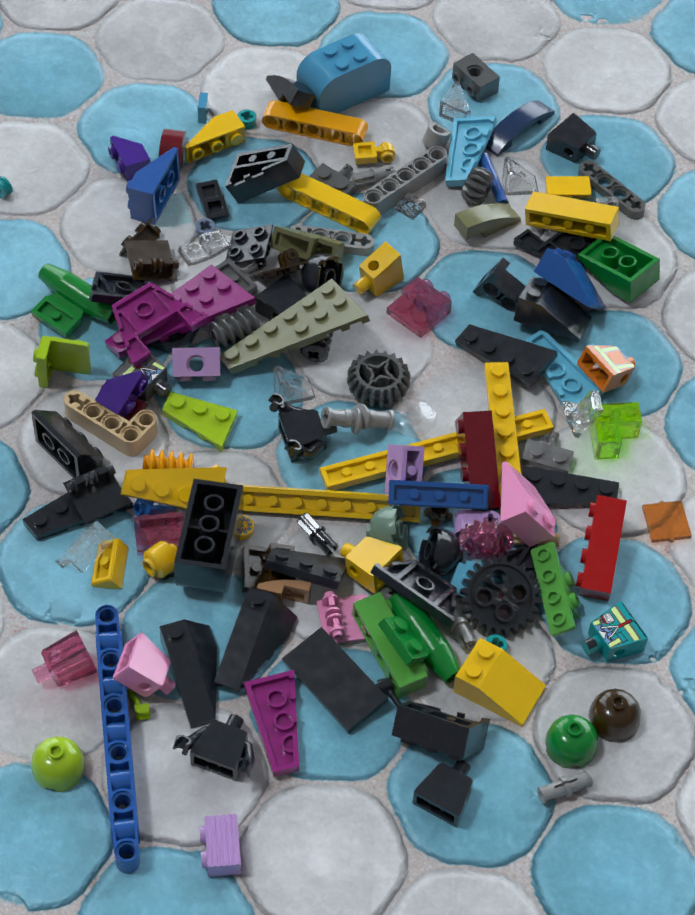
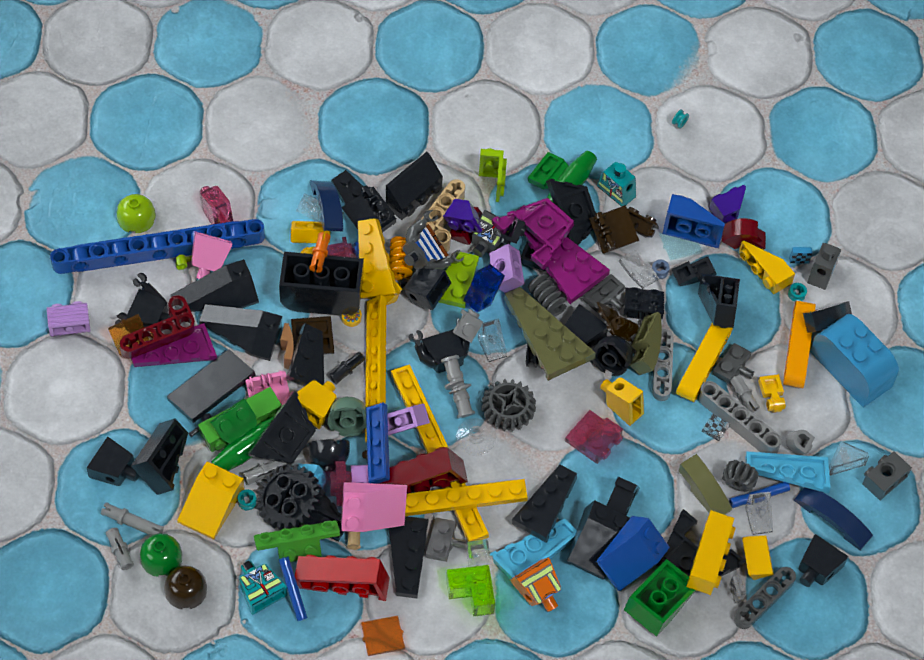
camera: 85 degrees right, 5 degrees up
none -> light grey pin [101,502,164,536]
none -> clear orange piece [108,314,149,355]
none -> dark red beam [120,295,195,359]
none -> blue piece [278,556,308,621]
none -> orange pin [309,232,331,273]
none -> dark blue slope [310,180,343,232]
none -> black torso [401,269,451,310]
none -> dark grey torso [403,210,464,270]
none -> light grey bracket [453,309,483,343]
none -> clear blue brick [463,264,505,313]
none -> black bracket [496,217,526,245]
none -> teal torso [597,162,636,207]
none -> dark grey torso [807,243,841,290]

